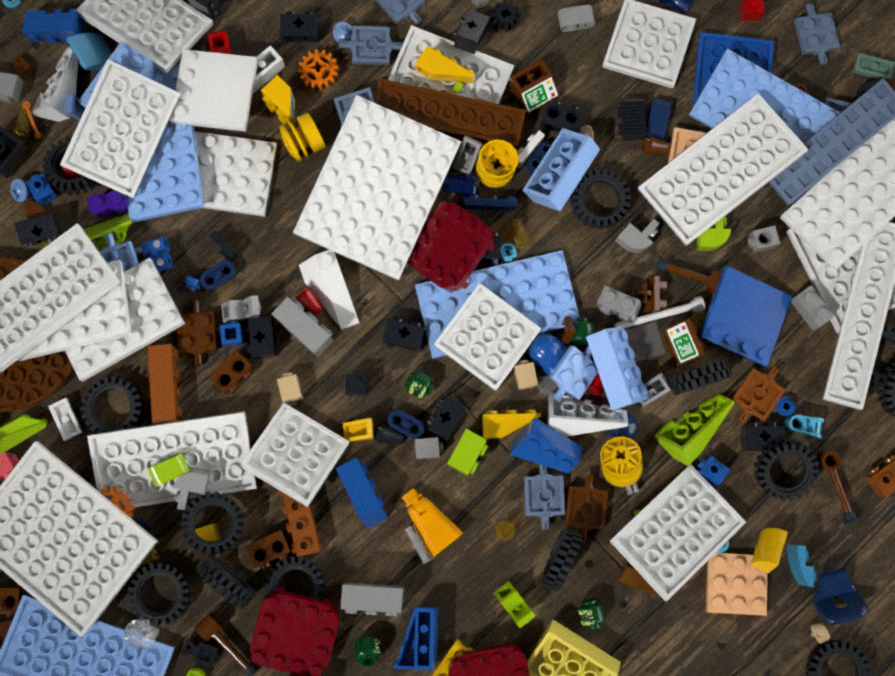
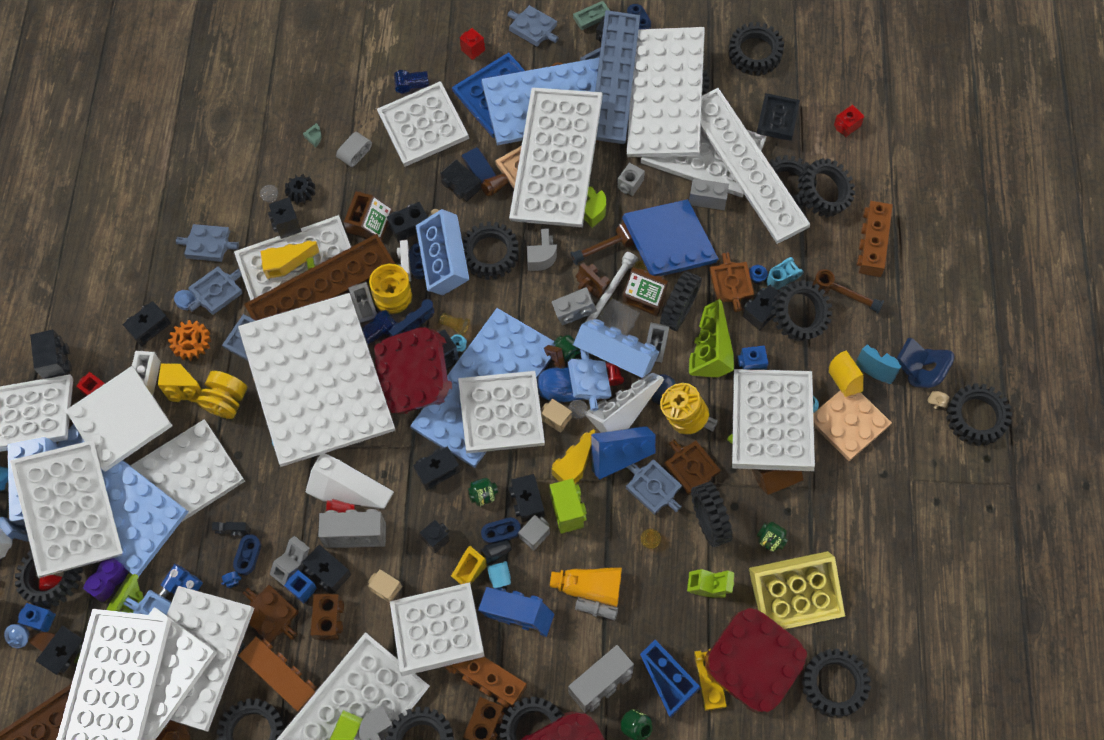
camera: 40 degrees left, 15 degrees down
none -> medium azure piece [487,561,511,588]

